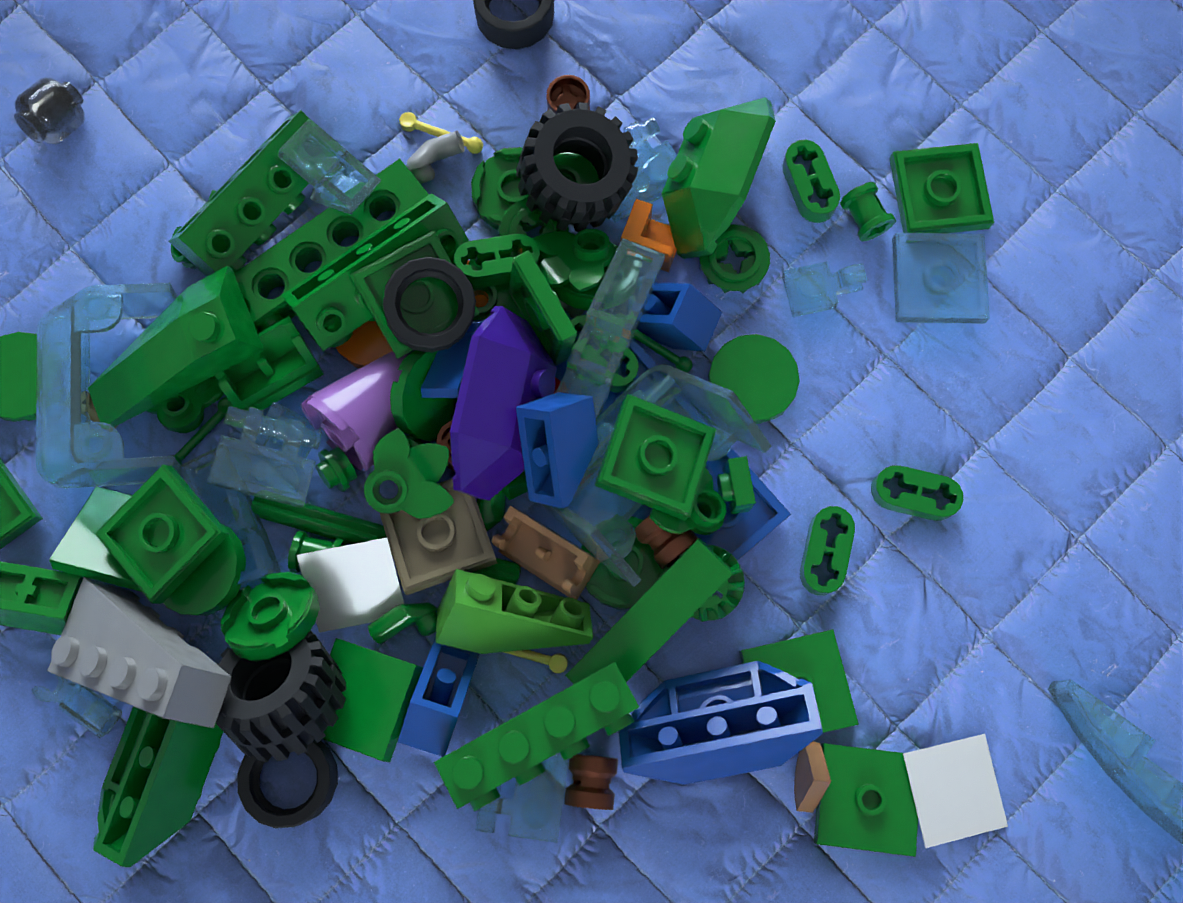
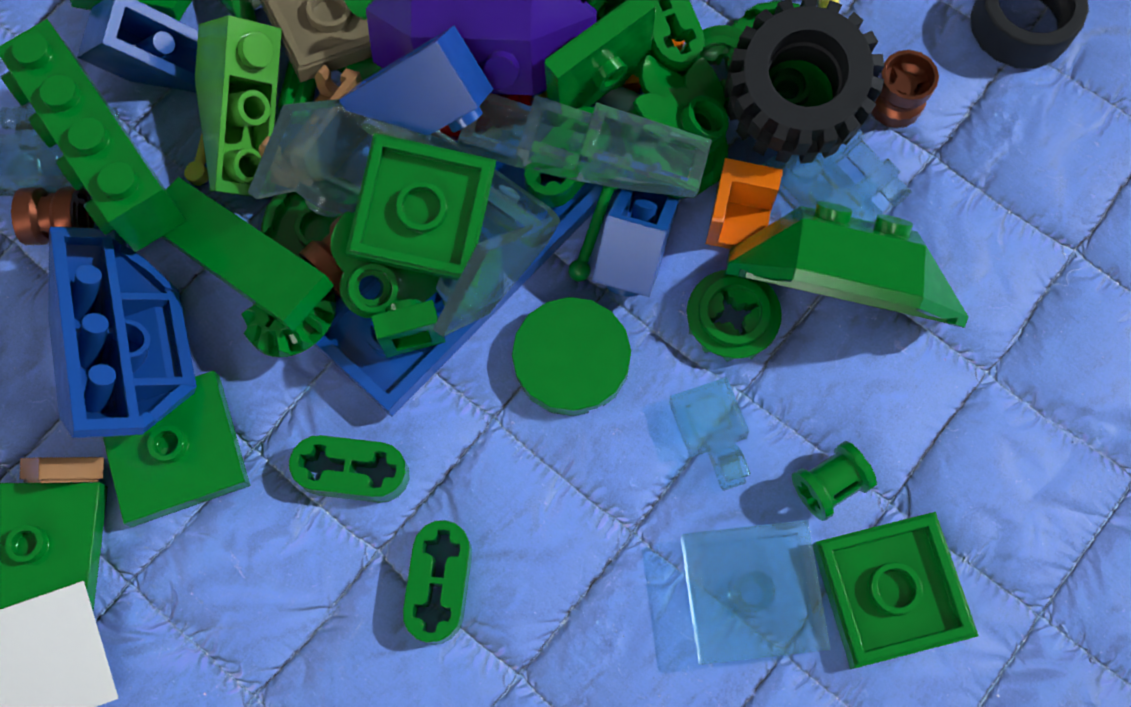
camera: 85 degrees right, 5 degrees down
green beam [782,139,840,223] -> none

